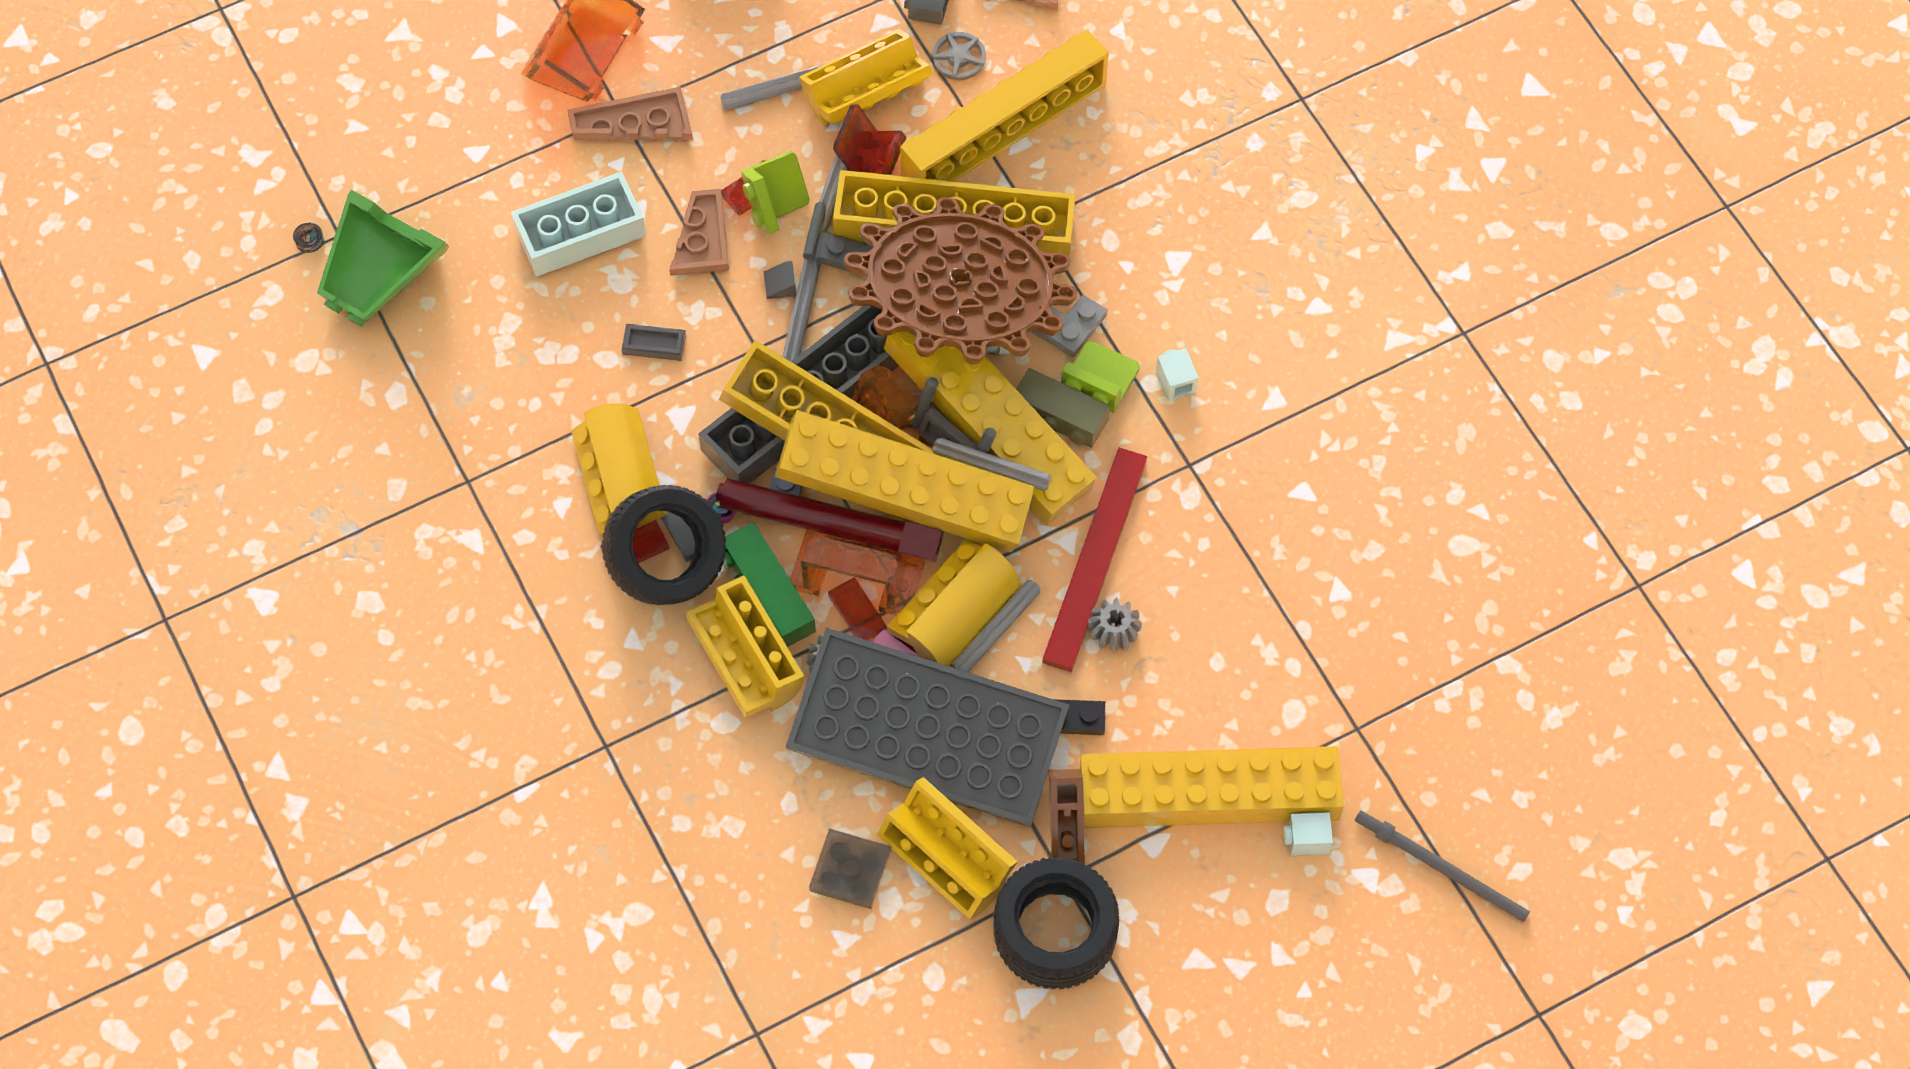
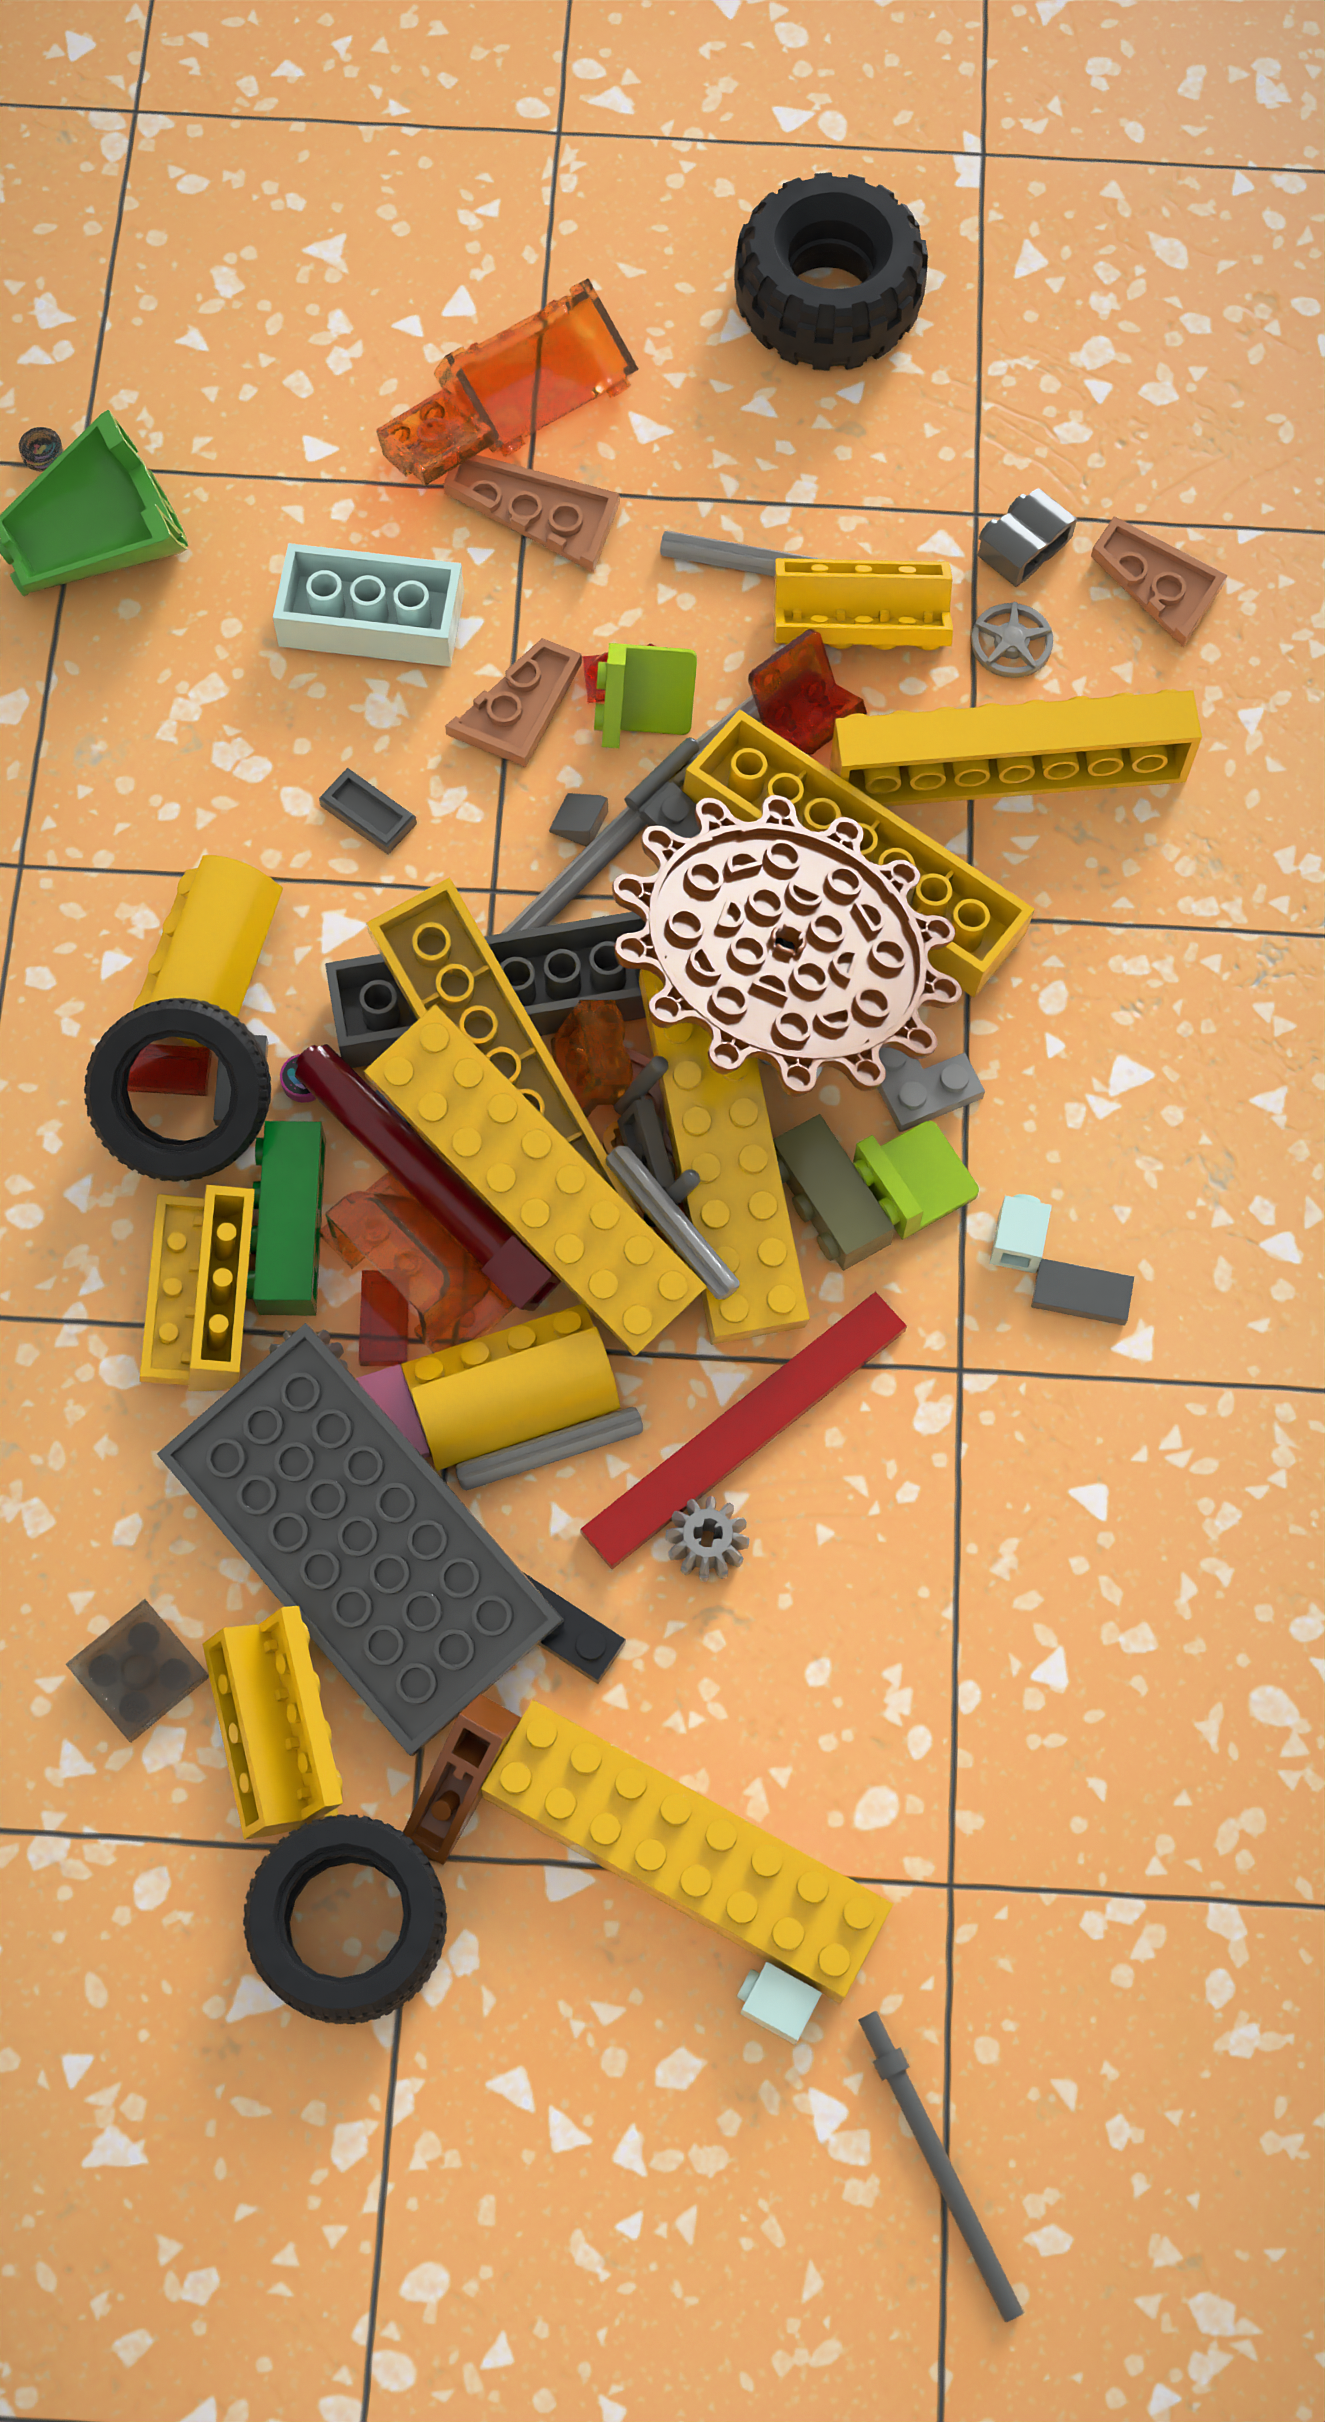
camera: 30 degrees right, 5 degrees up
none -> clear orange plate [376,388,496,486]
none -> dark grey tile [1031,1258,1135,1326]

